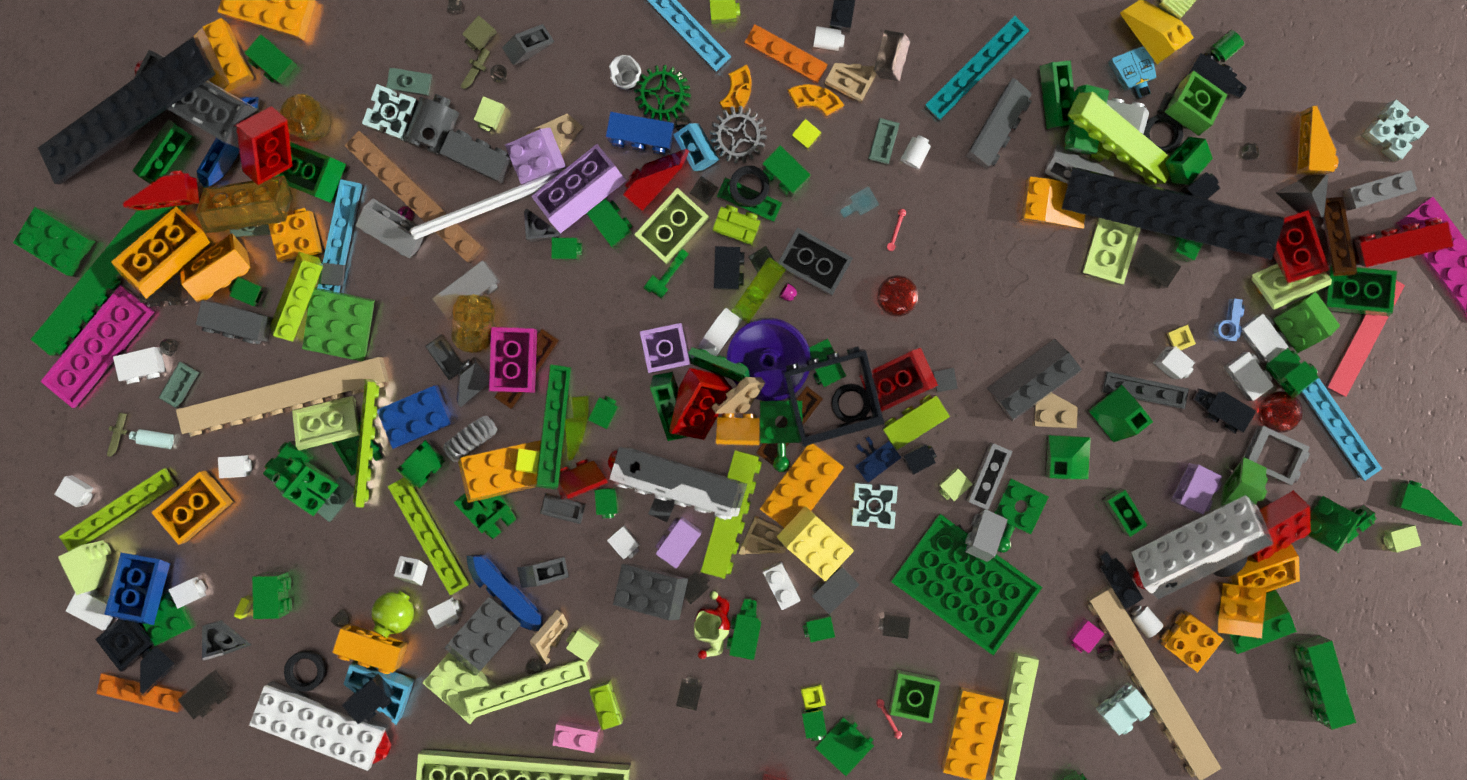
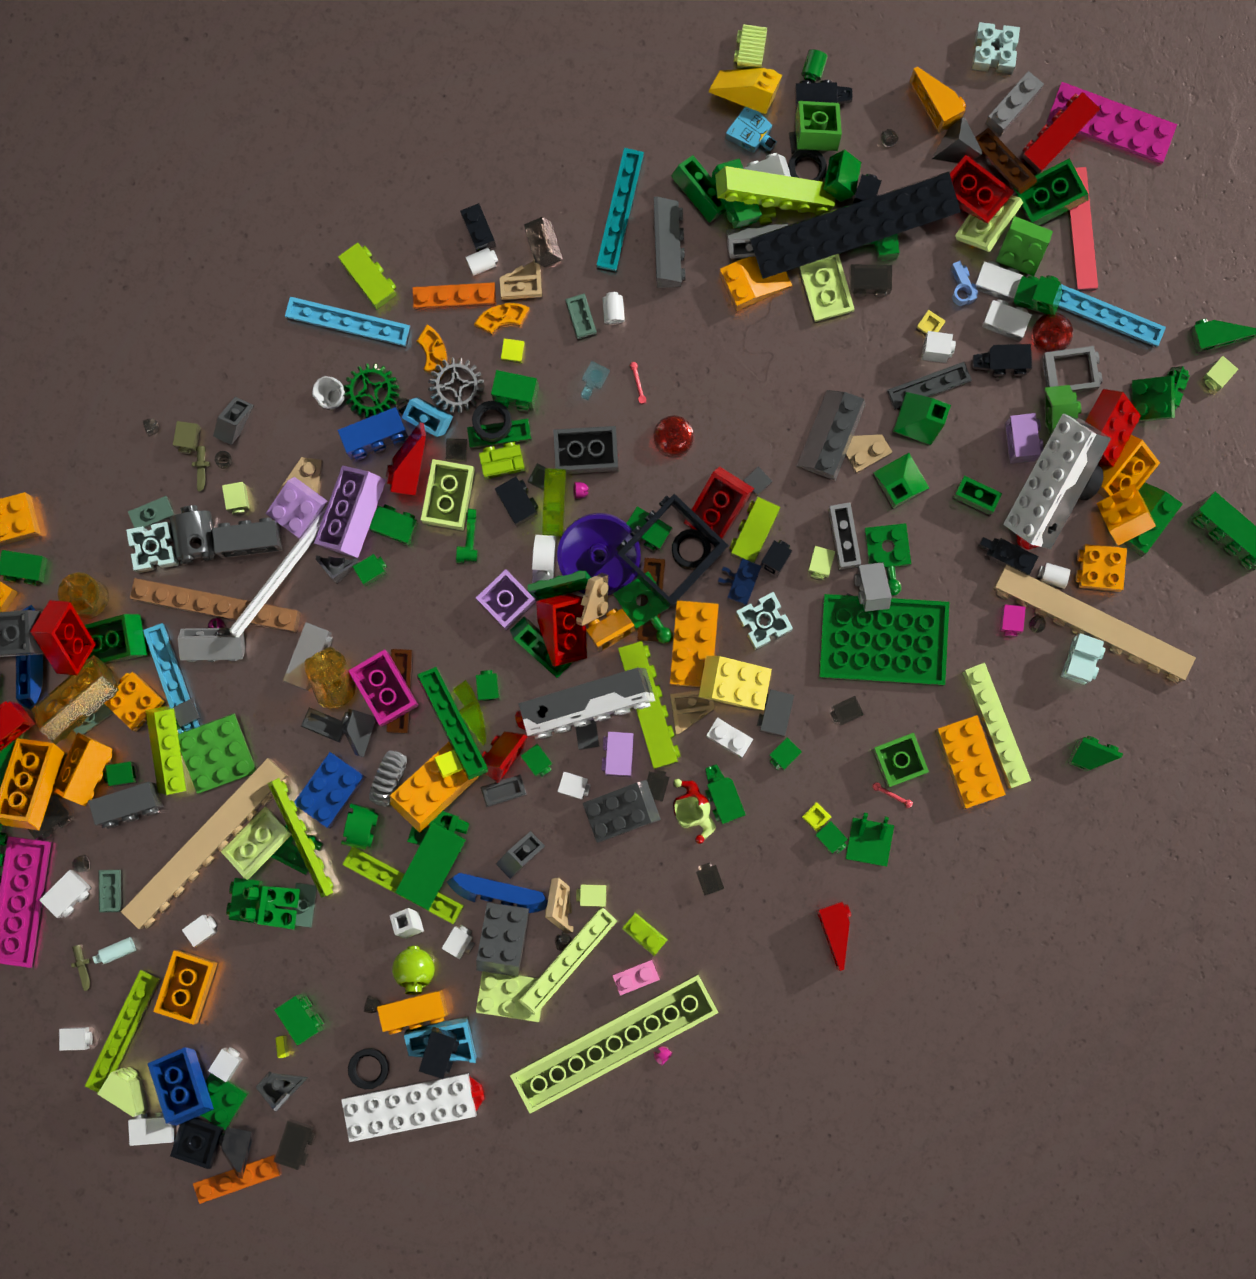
camera: 25 degrees left, 5 degrees down
none -> green piece [395,822,466,911]

